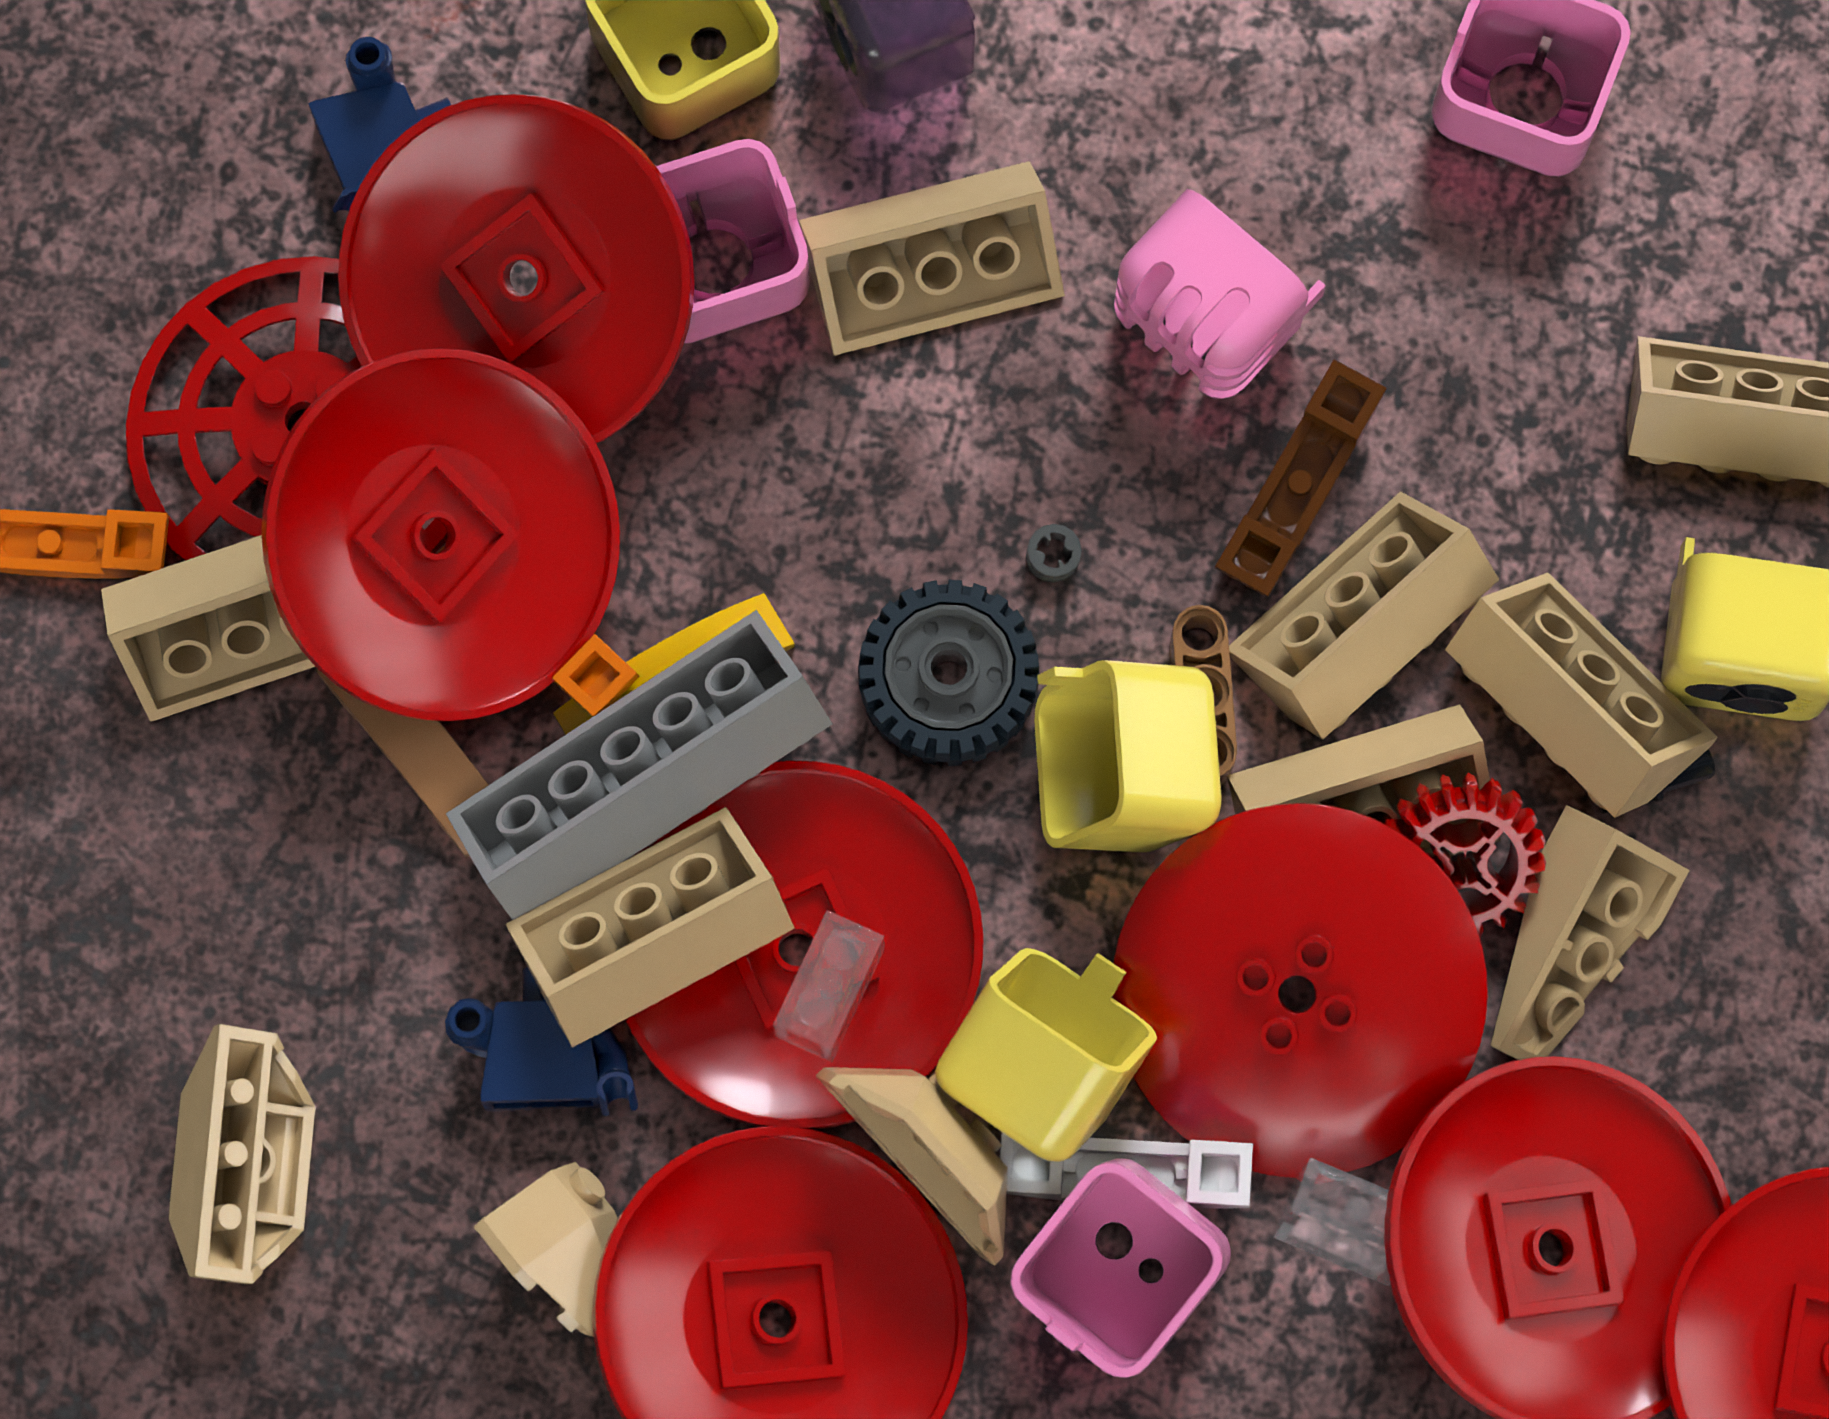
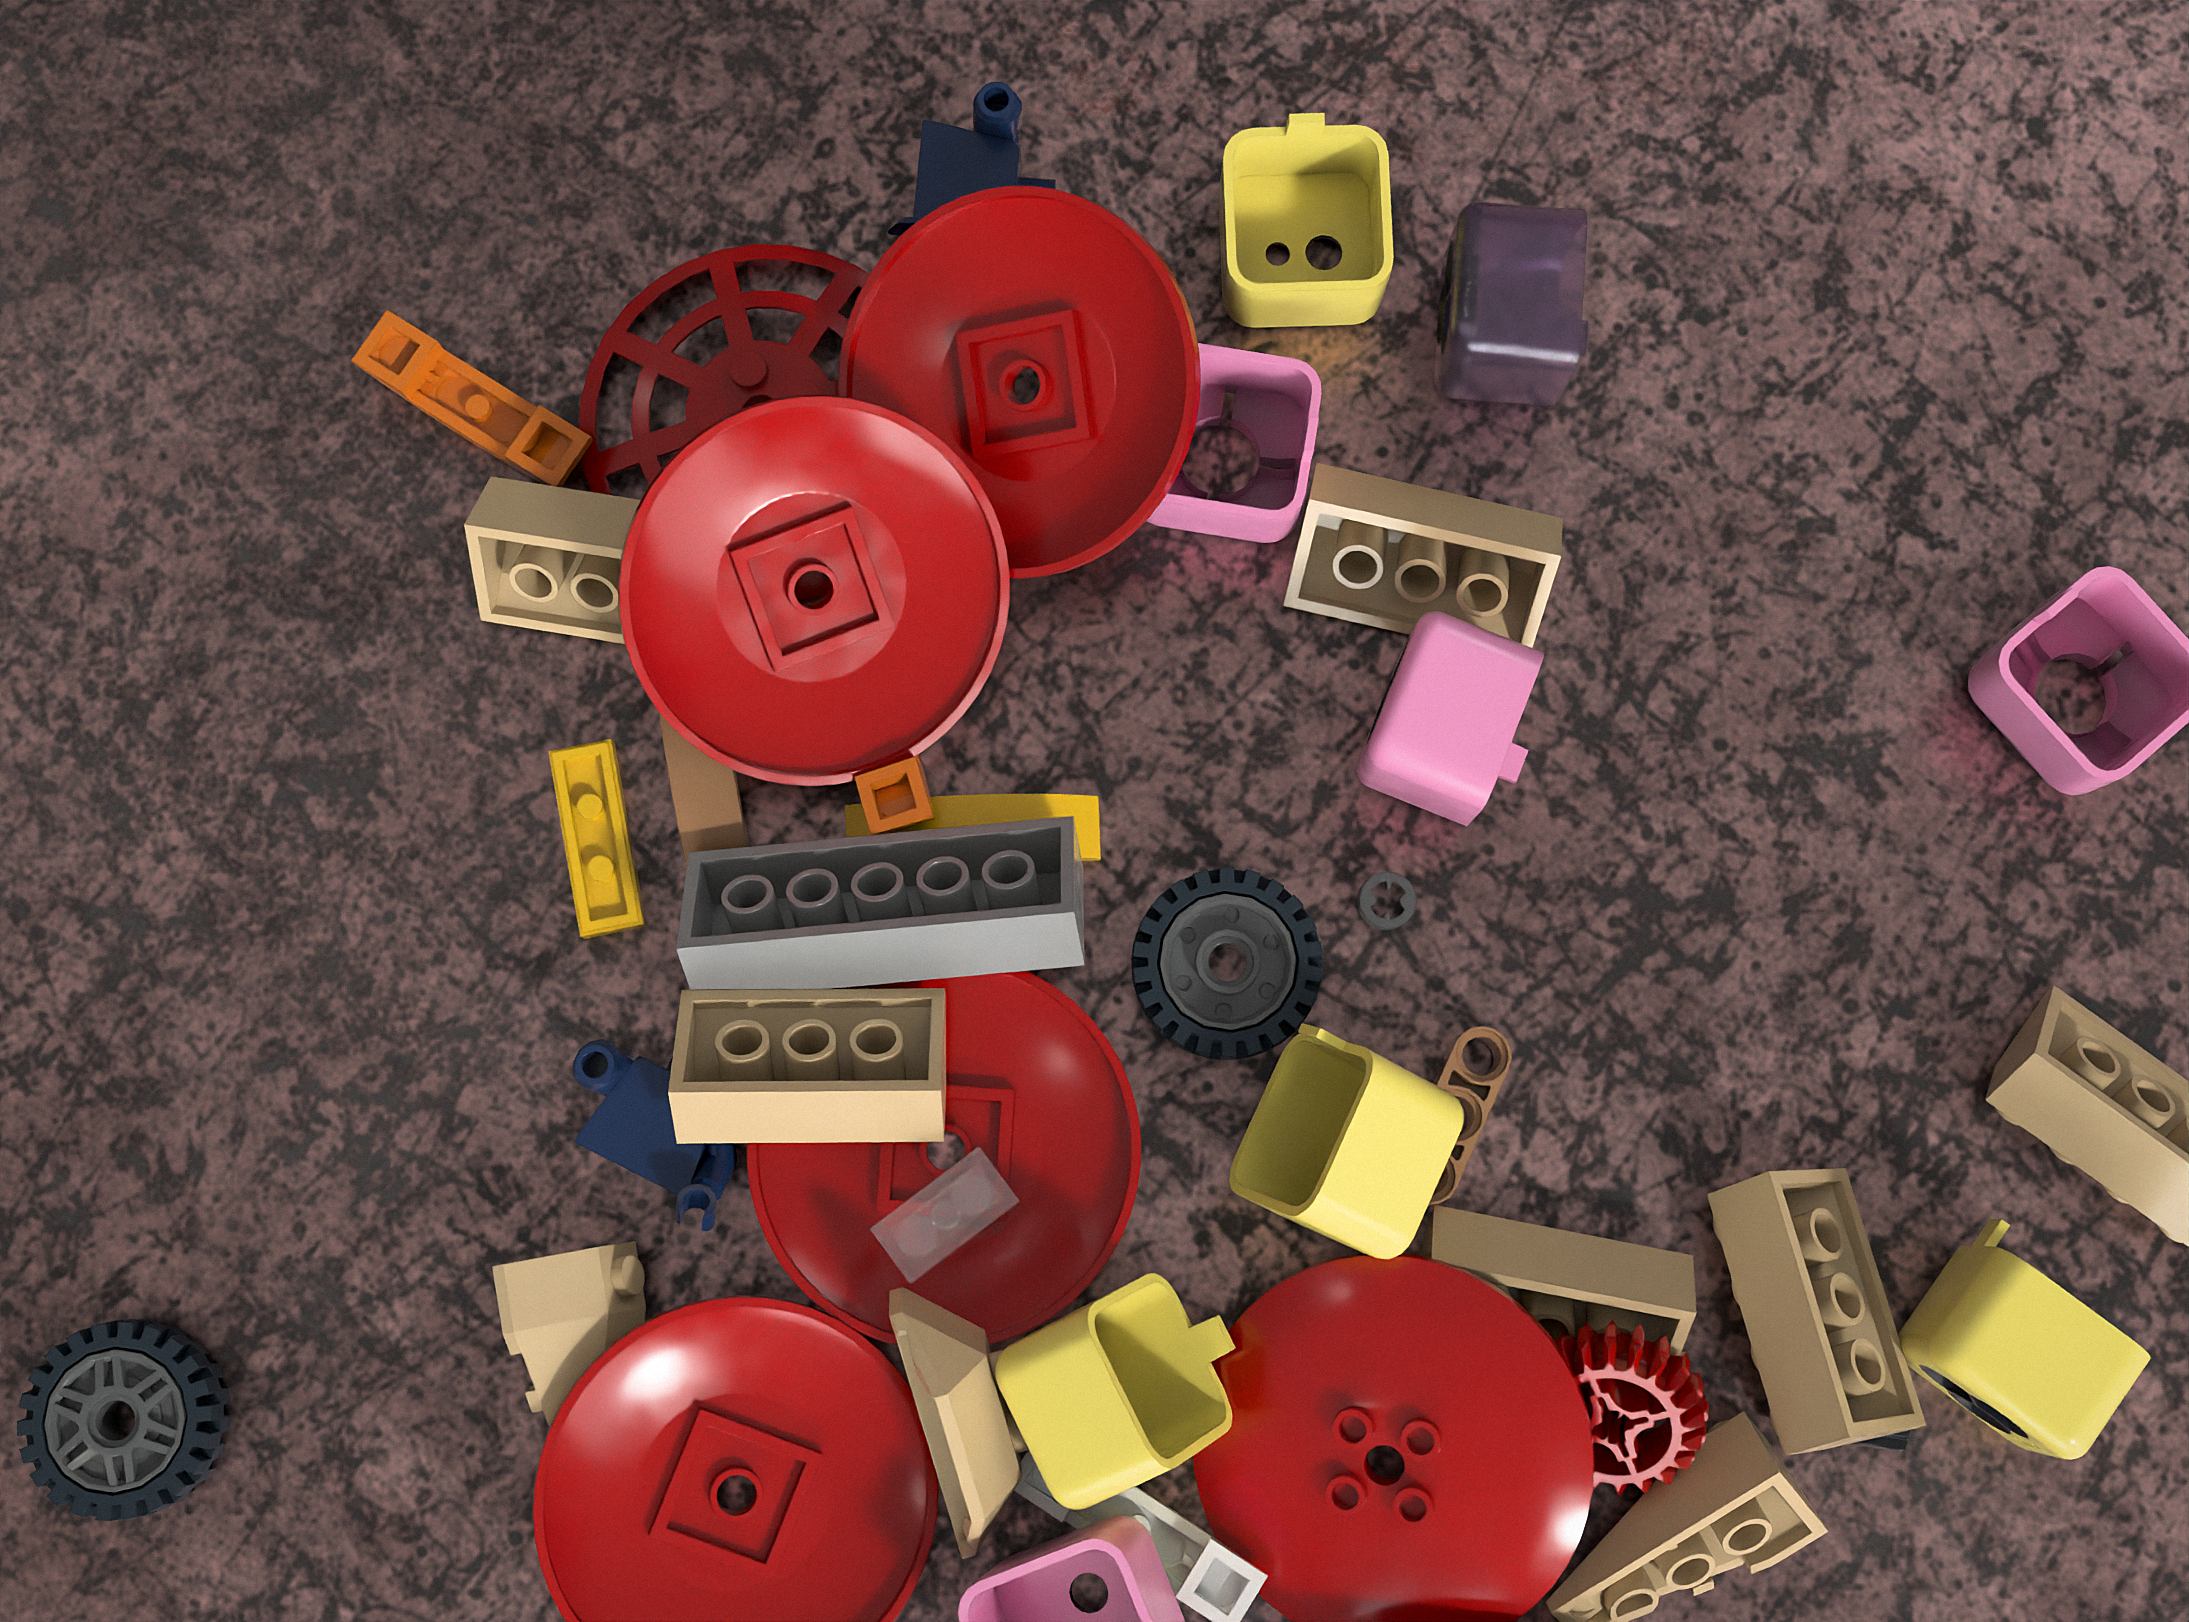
camera: 30 degrees right, 5 degrees up
tan wedge [168,1024,315,1285] -> none
bright pink piece [1114,189,1326,399] -> none
reddish brown slope [1215,359,1387,598] -> none
tan slope [1229,491,1499,740] -> none
none -> yellow tile [548,739,647,939]
none -> bright pink piece [1356,611,1544,826]

